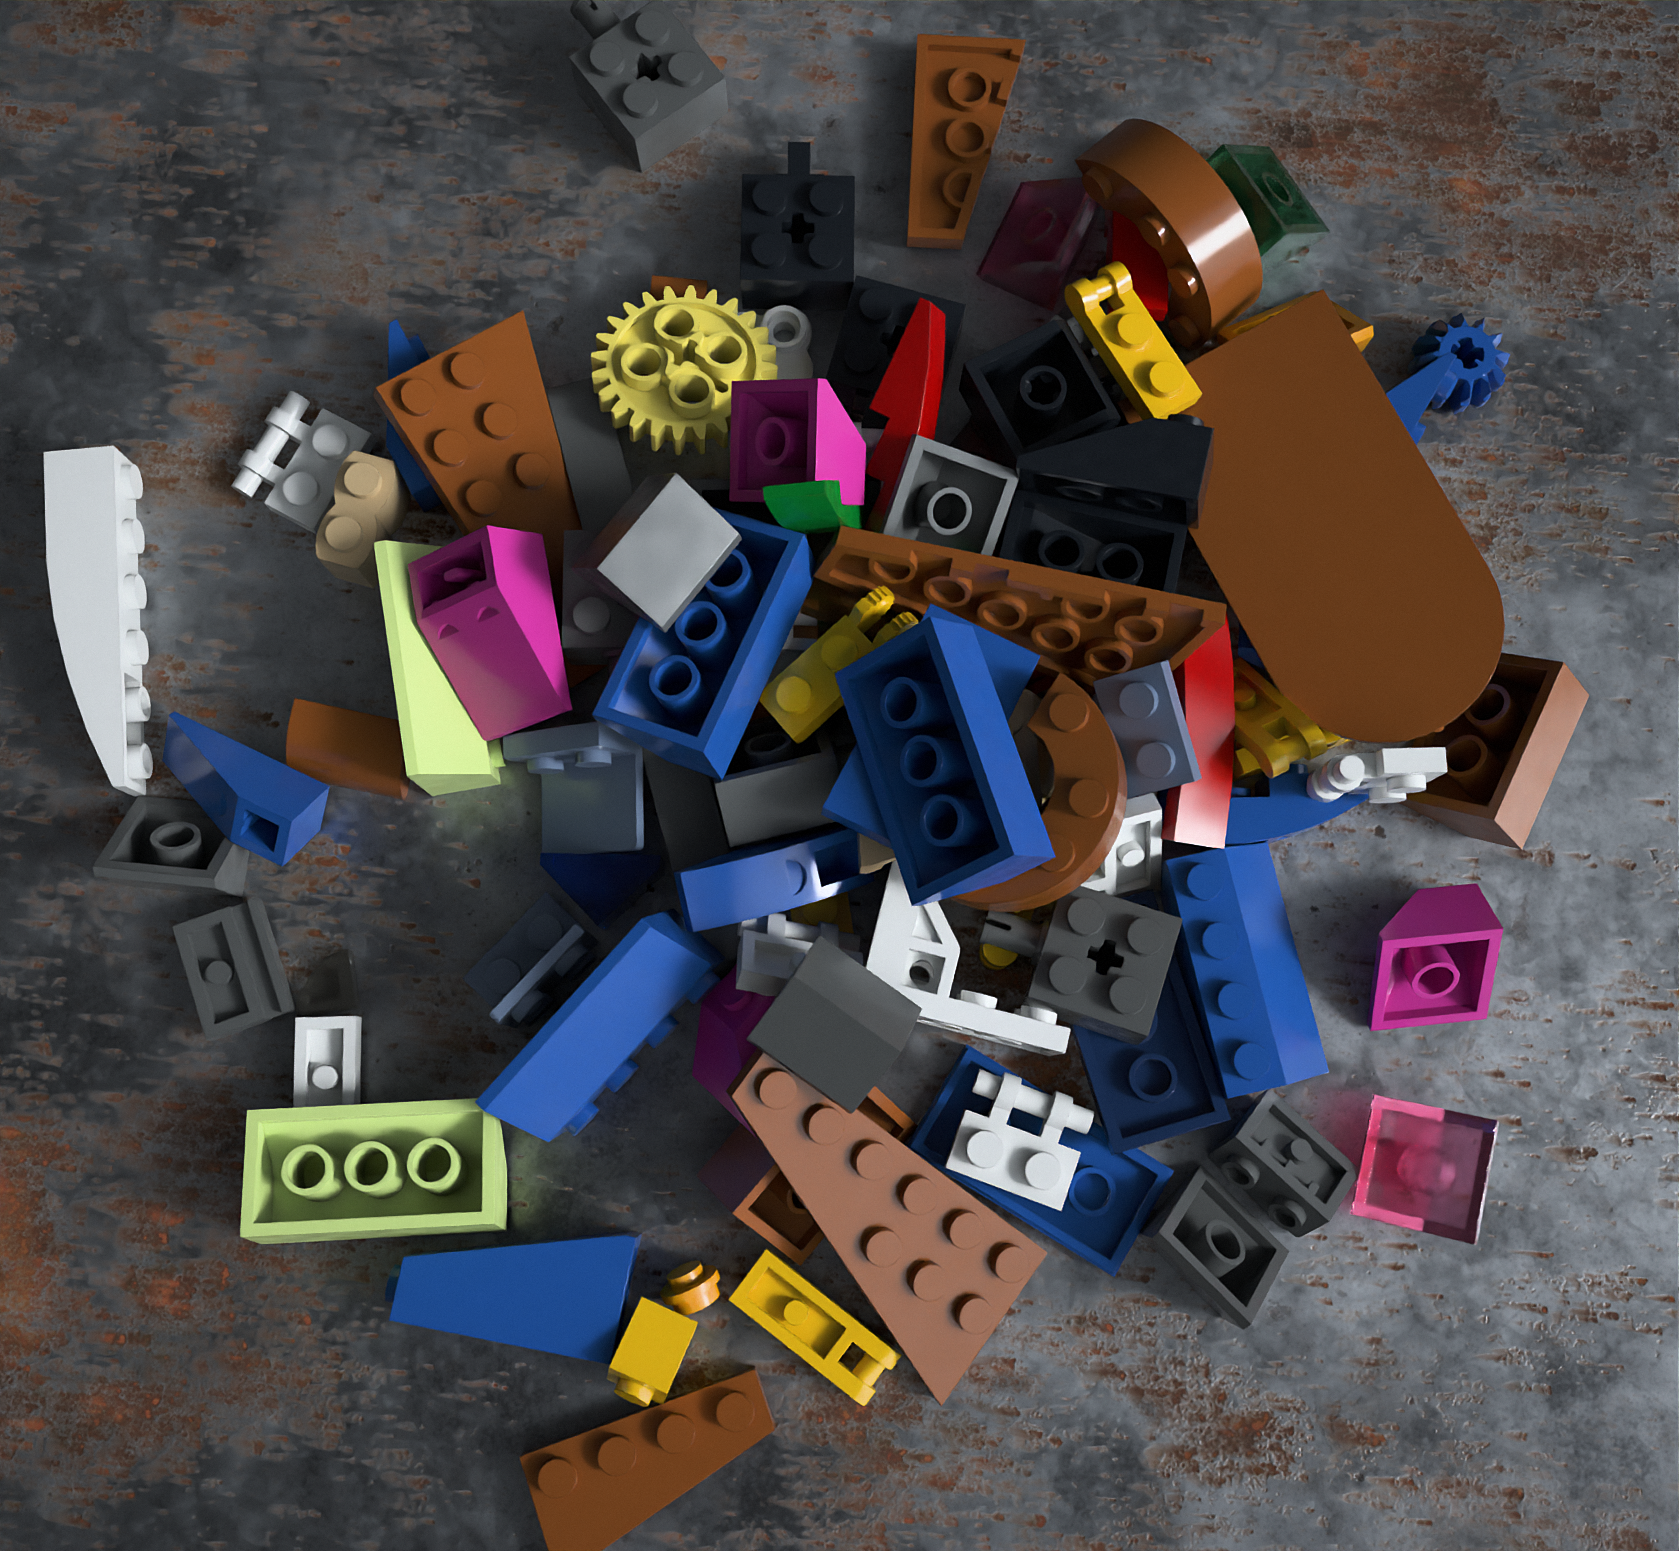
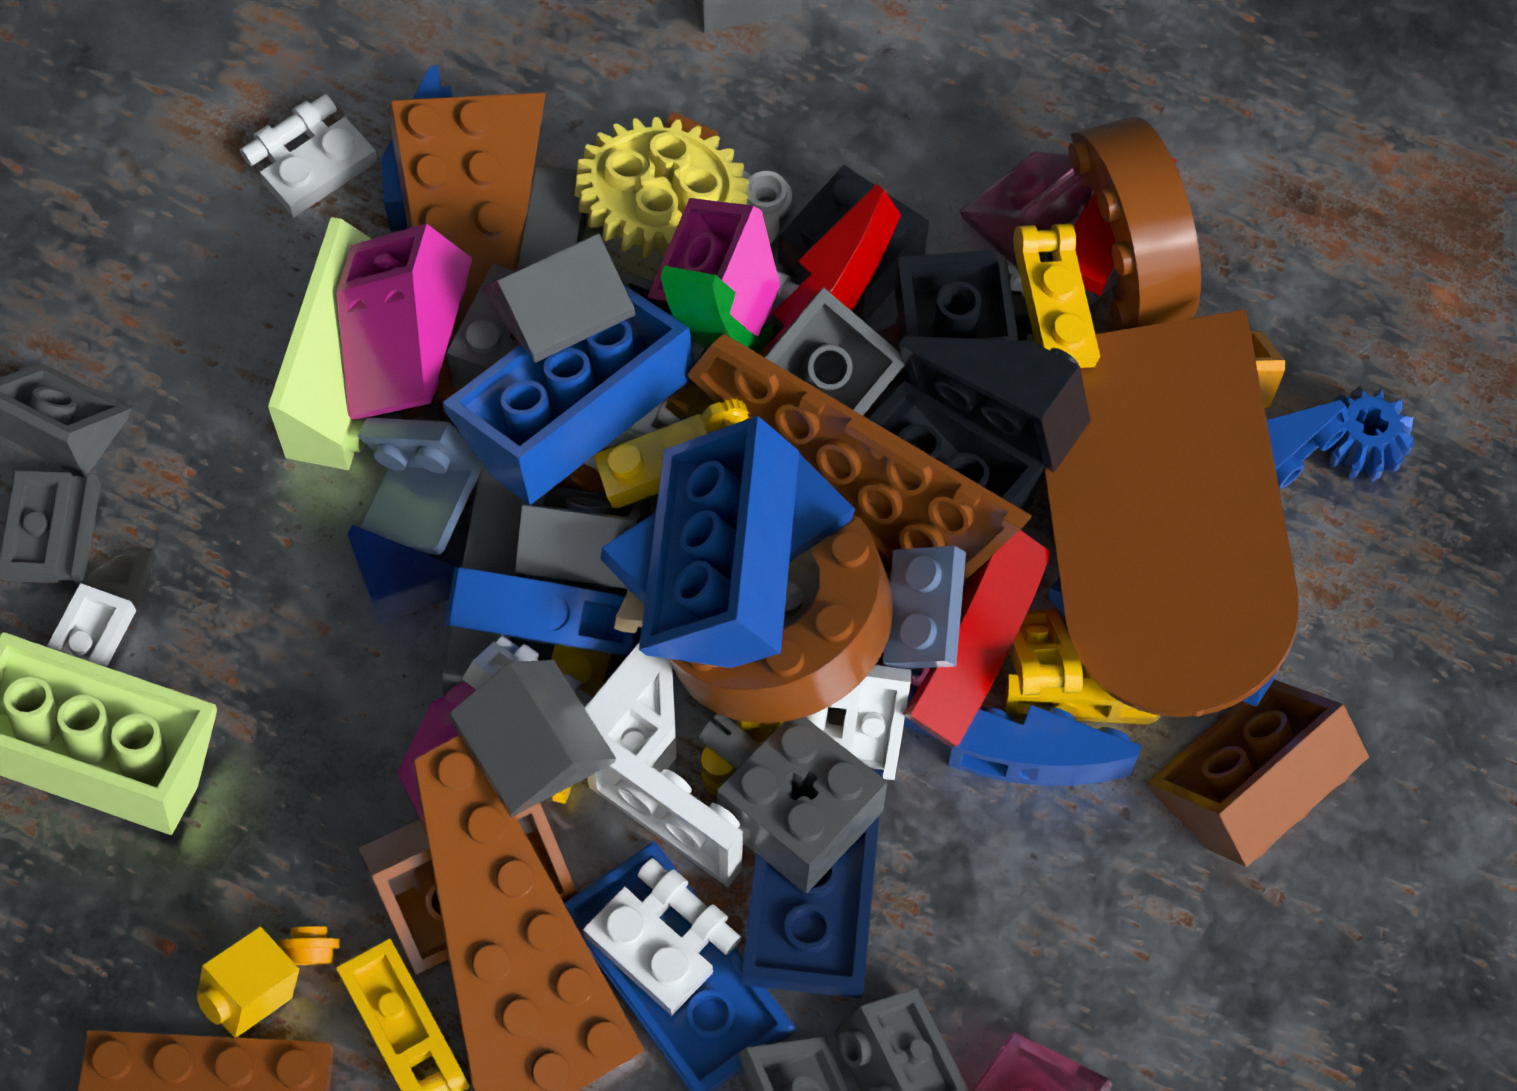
camera: 25 degrees right, 15 degrees down
white slope [44,446,153,797] -> none
blue slope [162,711,330,867] -> none
dark orange brick [286,698,411,801] -> none
tan brick [315,450,410,588] -> none
blue slope [385,1231,642,1365] -> none
sand blue bracket [462,892,599,1028] -> none
blue slope [475,908,725,1142] -> none
black hinge [740,142,855,310] -> none
dark orange wing [907,34,1026,250] -> none
blue slope [1159,843,1329,1099] -> none
clear green slope [1206,144,1330,275] -> none
white plate [1306,747,1447,803] -> none
dark pink slope [1367,883,1503,1031] -> none

